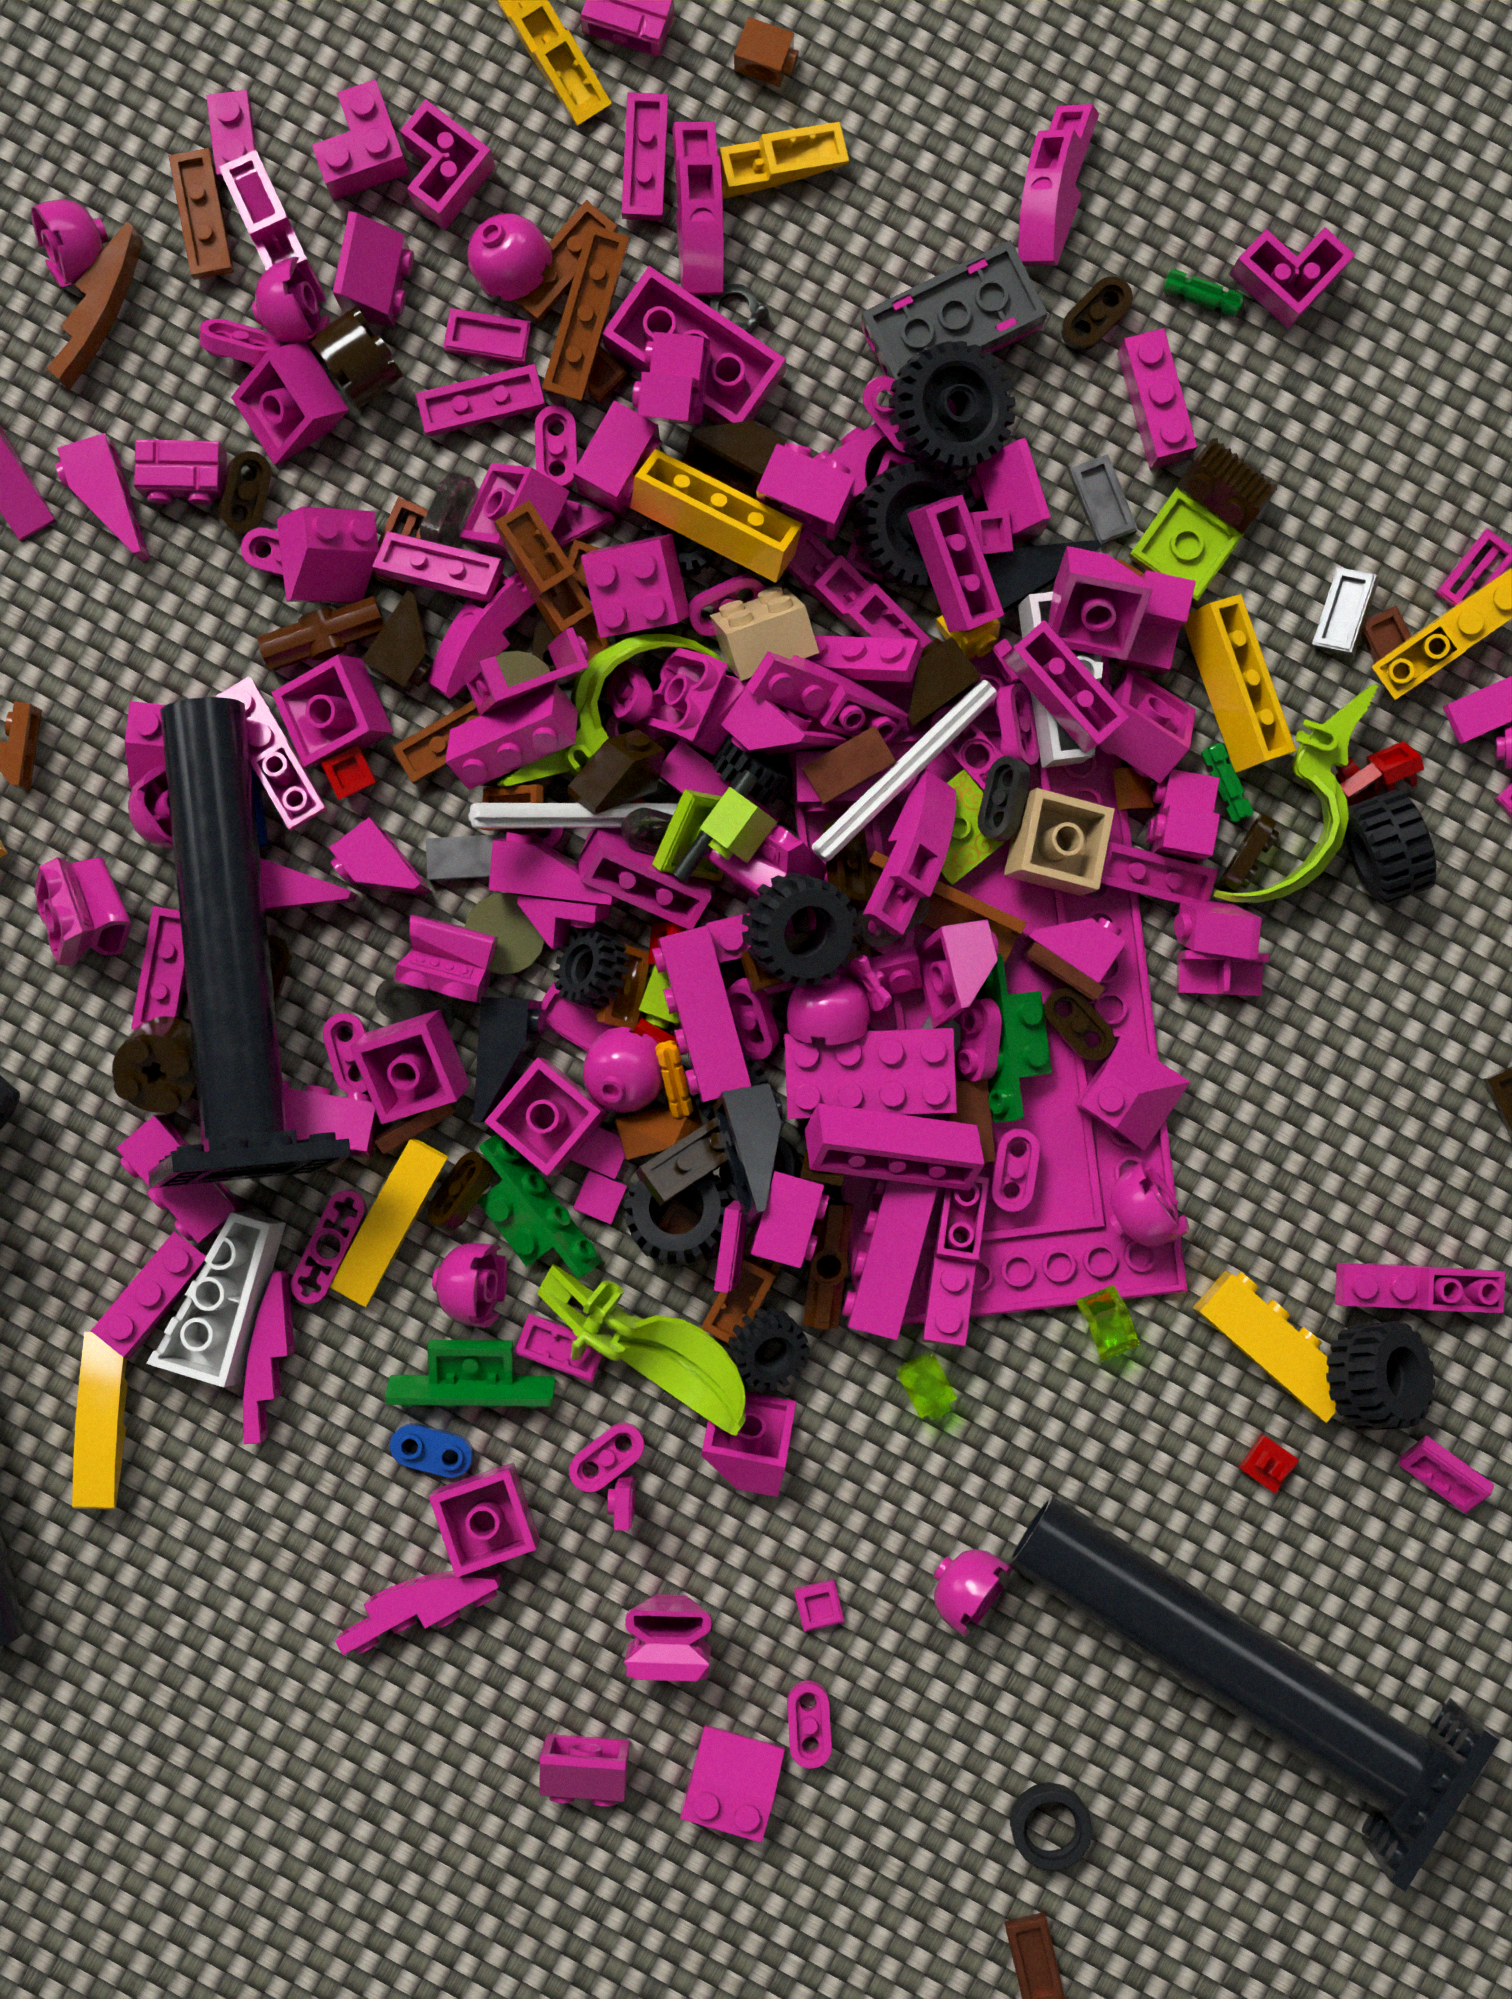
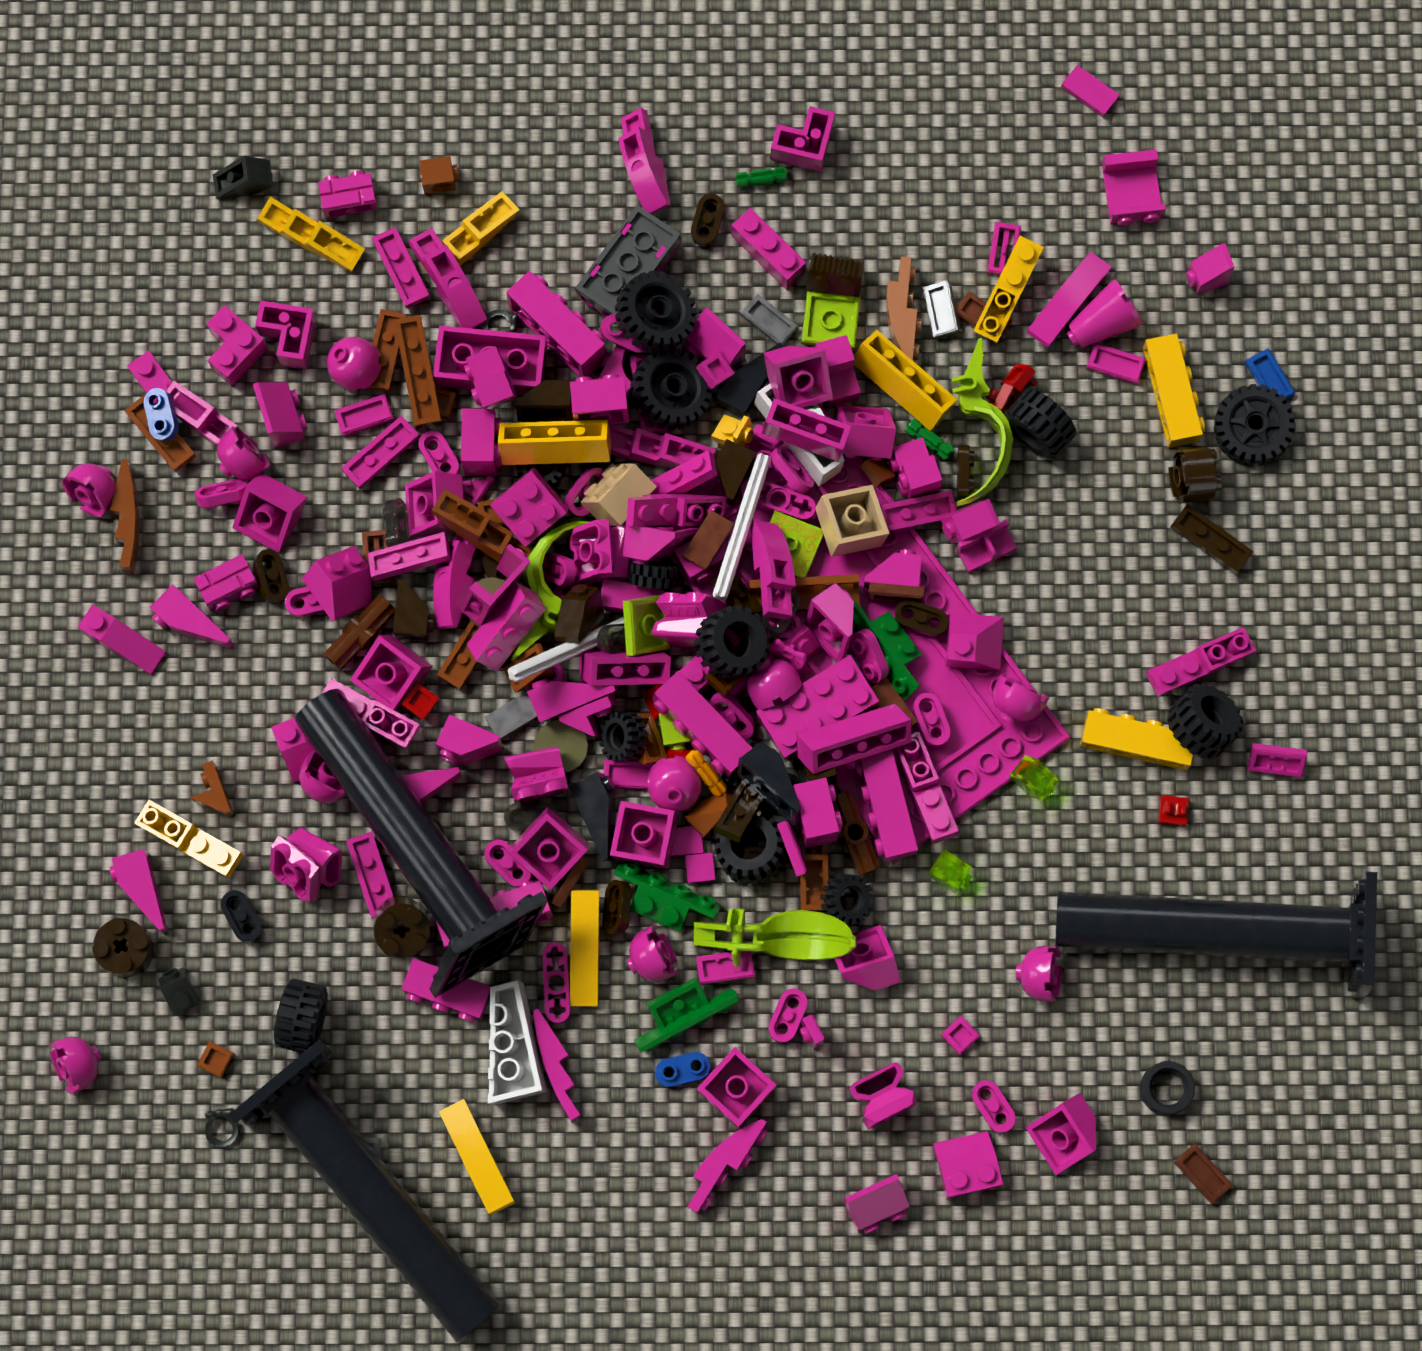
camera: 25 degrees left, 10 degrees down
dark pink brick [91,1231,206,1359] -> none
dark brown brick [308,306,404,409] -> none
pearl dark grey bar [672,769,758,883] -> none
lime brick [700,787,777,863] -> none
dark pink brick [907,494,1004,632] -> none
pearl dark grey plate [978,756,1030,841] -> none
none -> plate [144,388,179,442]
none -> dark pink brick [506,271,606,377]
none -> nougat slope [886,256,922,360]
none -> dark pink slope [1025,1093,1096,1175]

